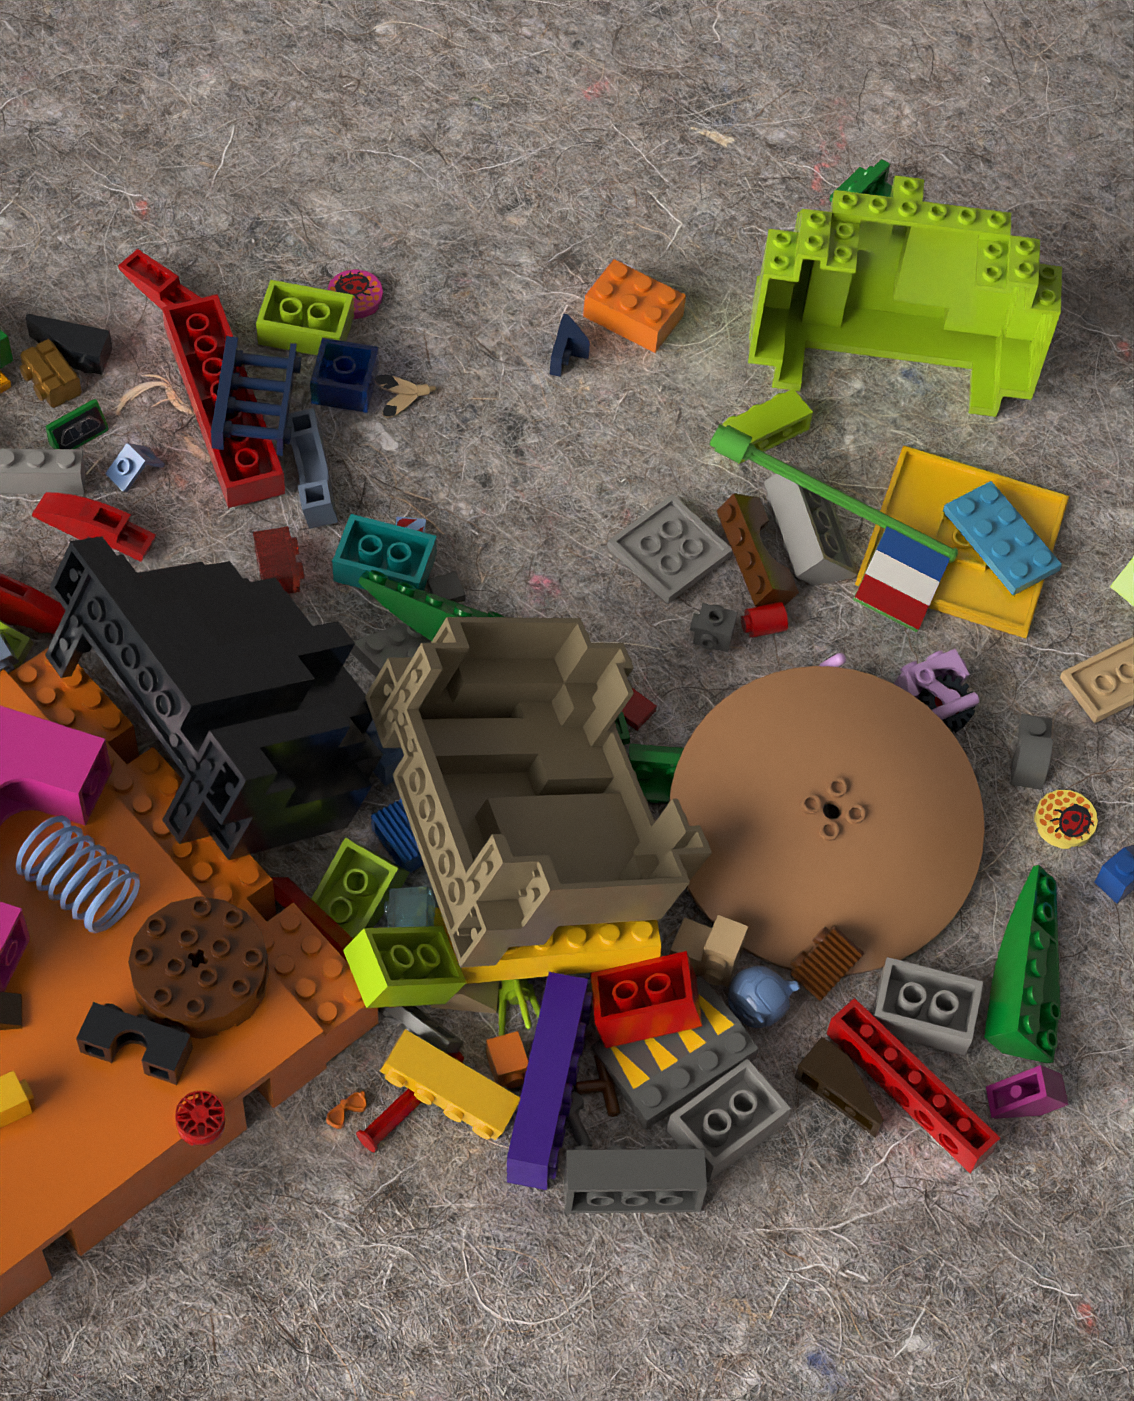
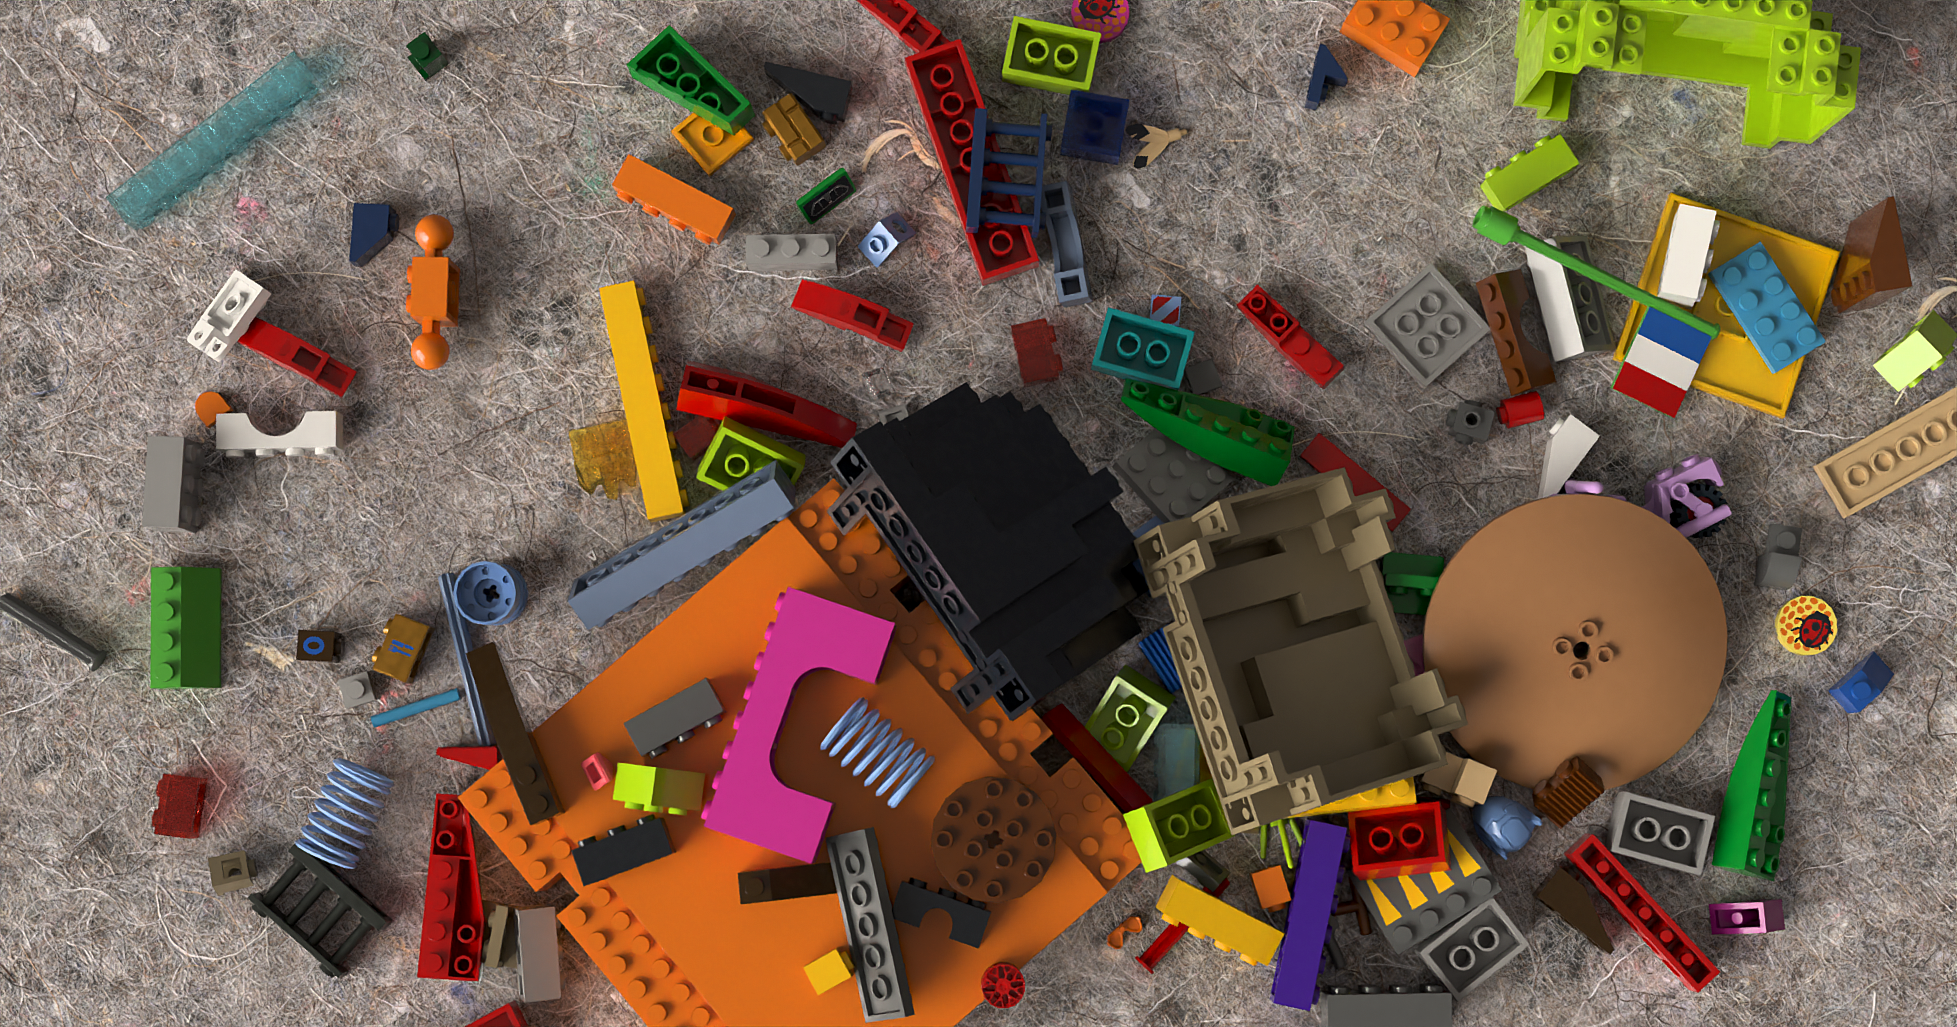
camera: 10 degrees right, 25 degrees up
none -> dark grey plate [826,827,915,1023]
none -> red slope [1237,284,1344,390]
none -> white slope [1538,414,1600,499]
none -> white brick [1657,204,1720,309]
none -> reddish brown slope [1831,196,1912,314]

